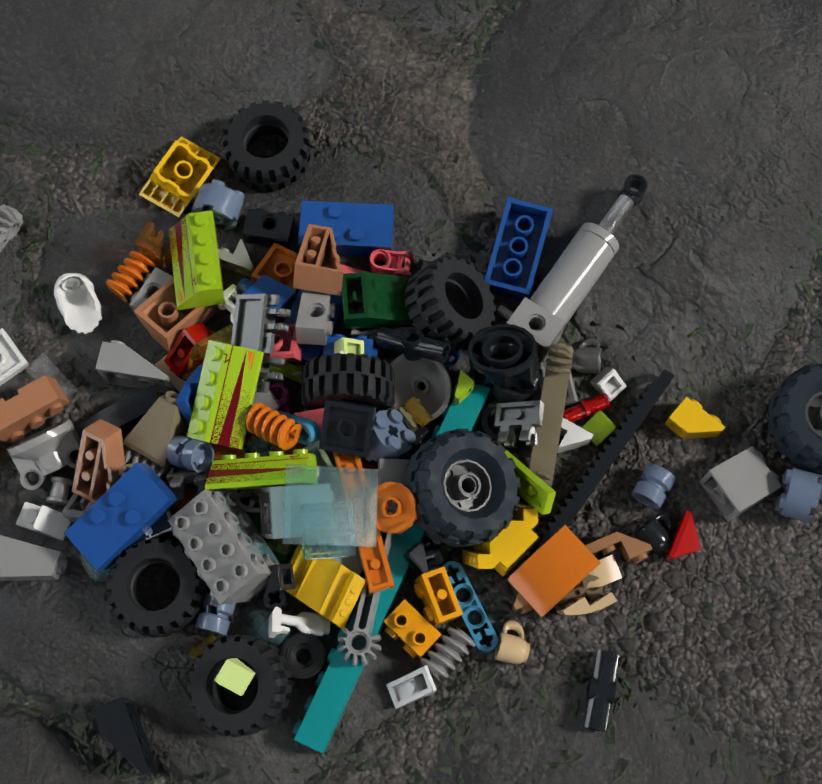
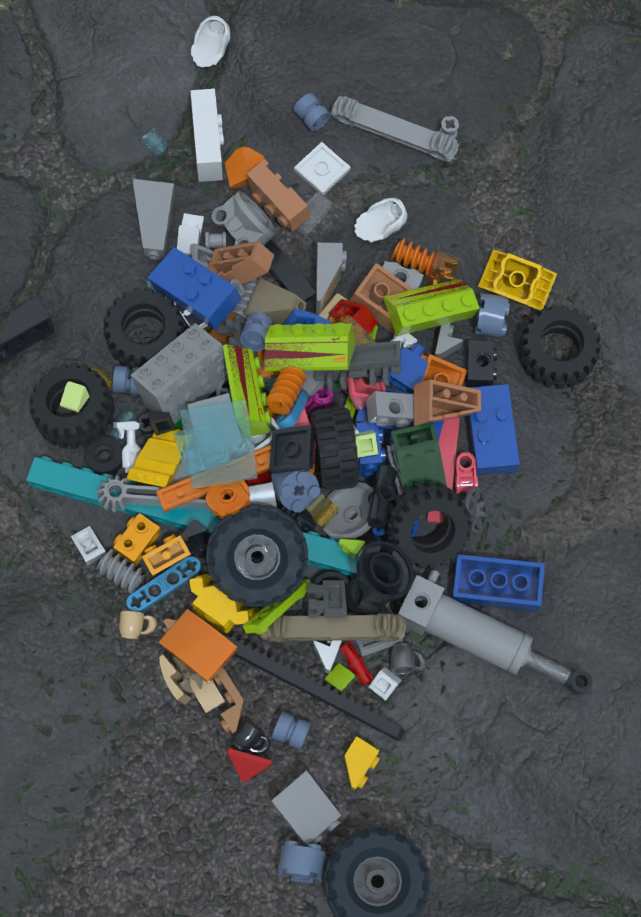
camera: 75 degrees right, 0 degrees up
black piece [583,650,619,732] -> none

